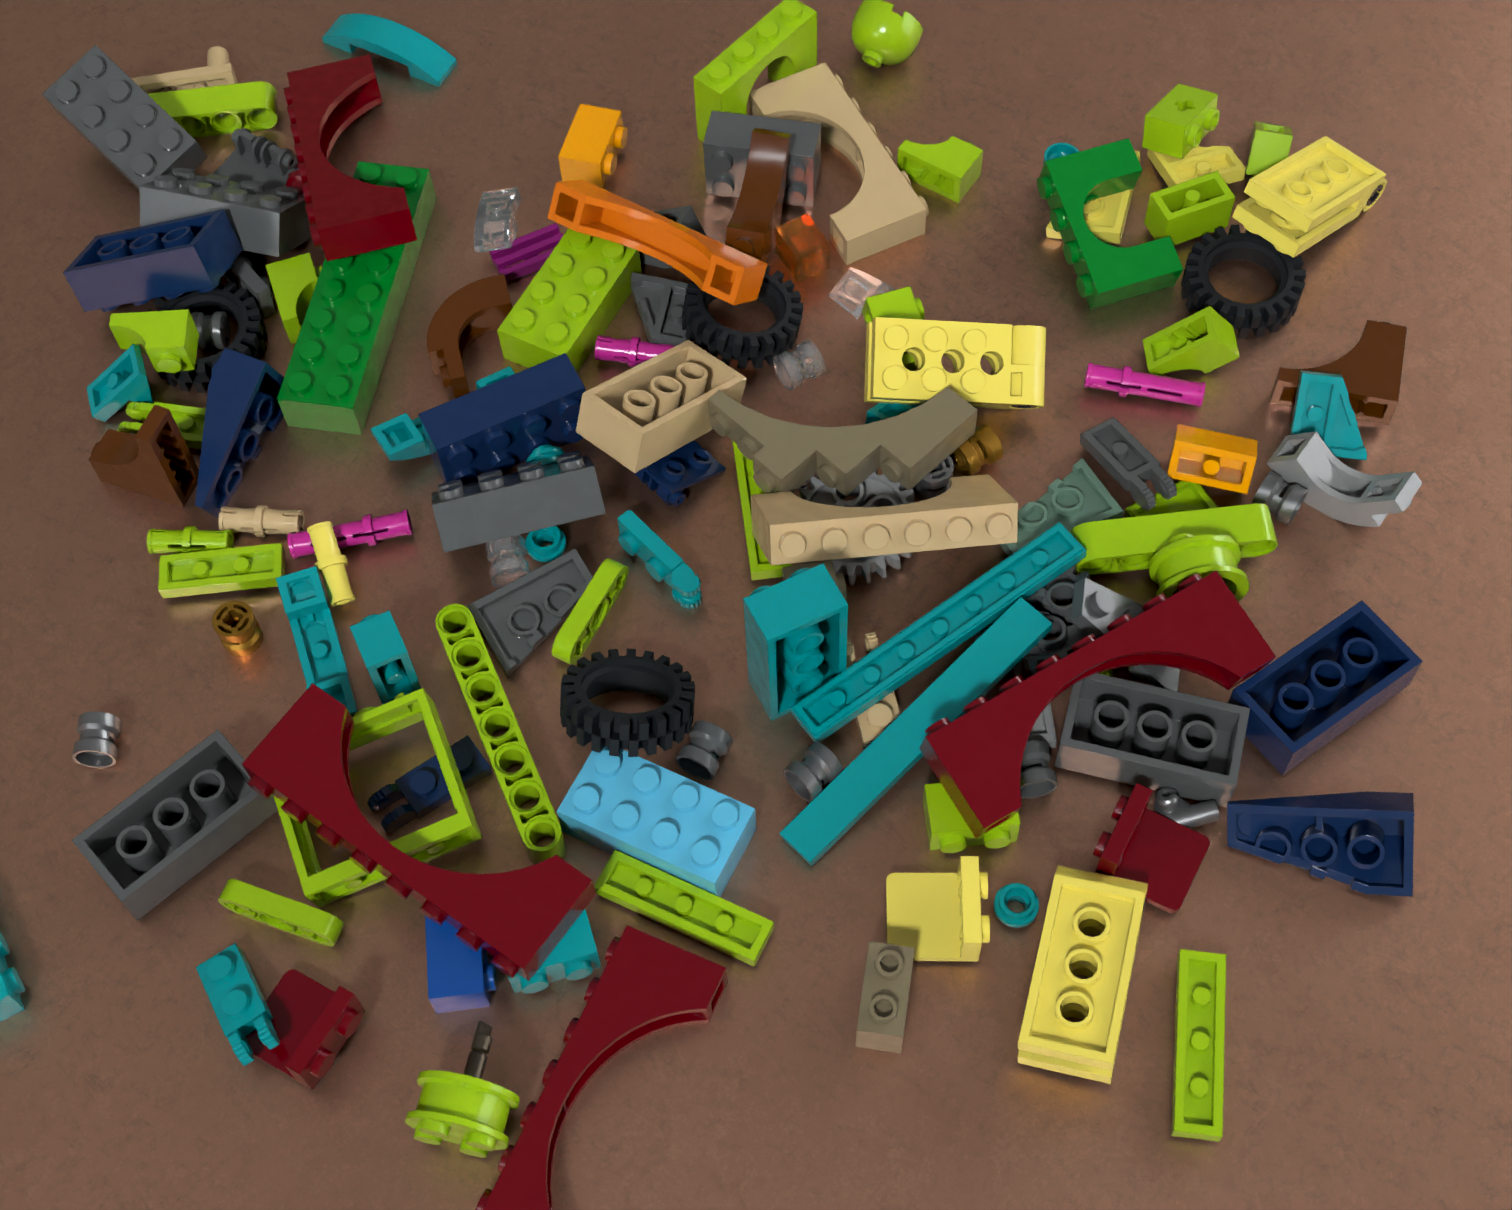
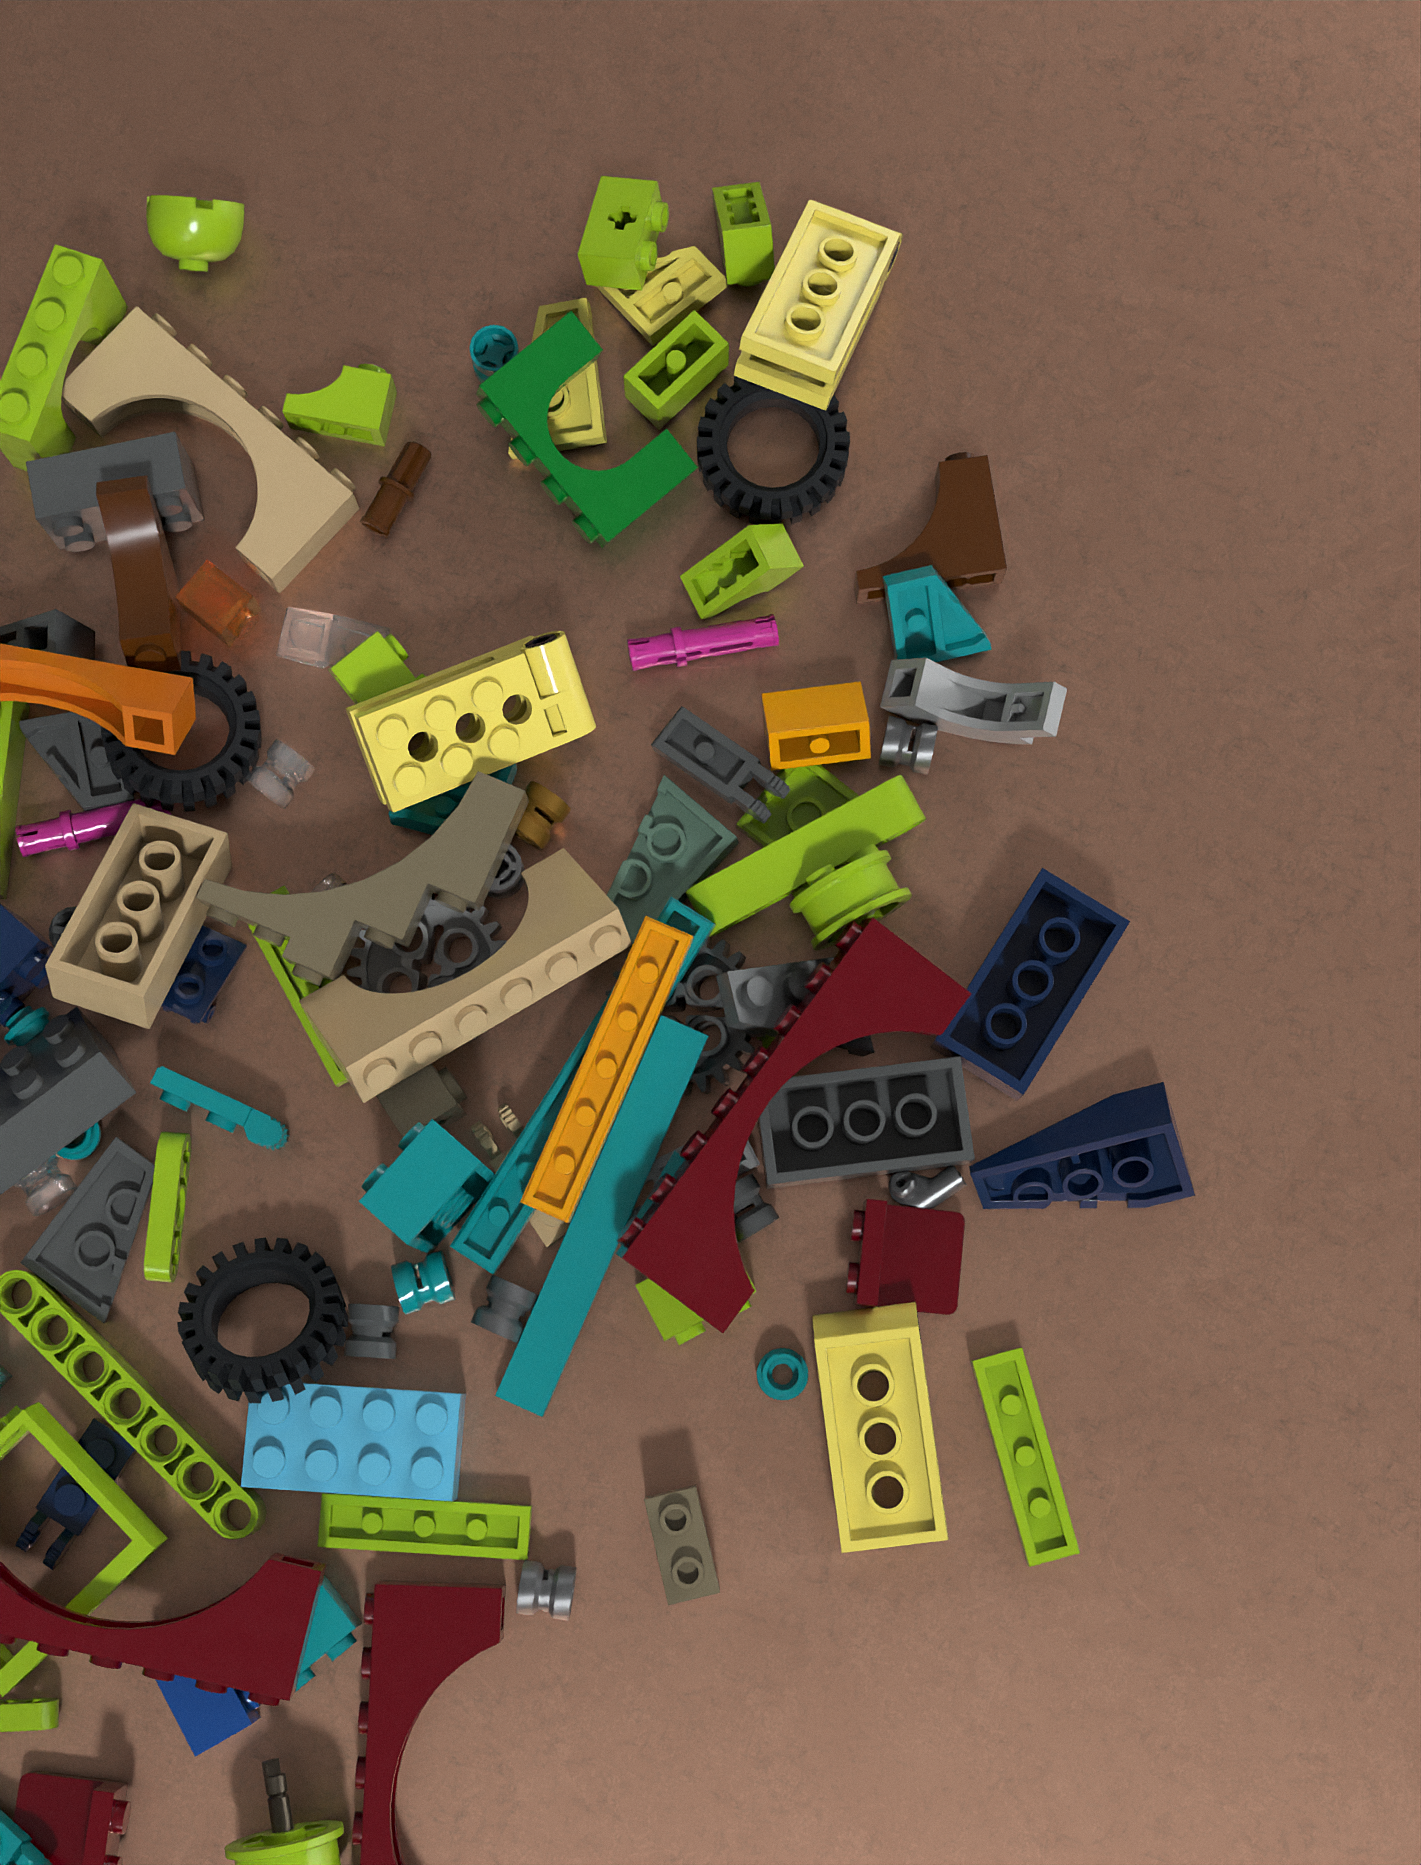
camera: 25 degrees left, 20 degrees up
light yellow bracket [886,856,990,962] -> none
none -> reddish brown axle [360,441,431,538]
none -> teal wheel [391,1250,456,1315]
none -> flat silver wheel [516,1560,577,1621]
none -> light orange tile [520,916,694,1223]

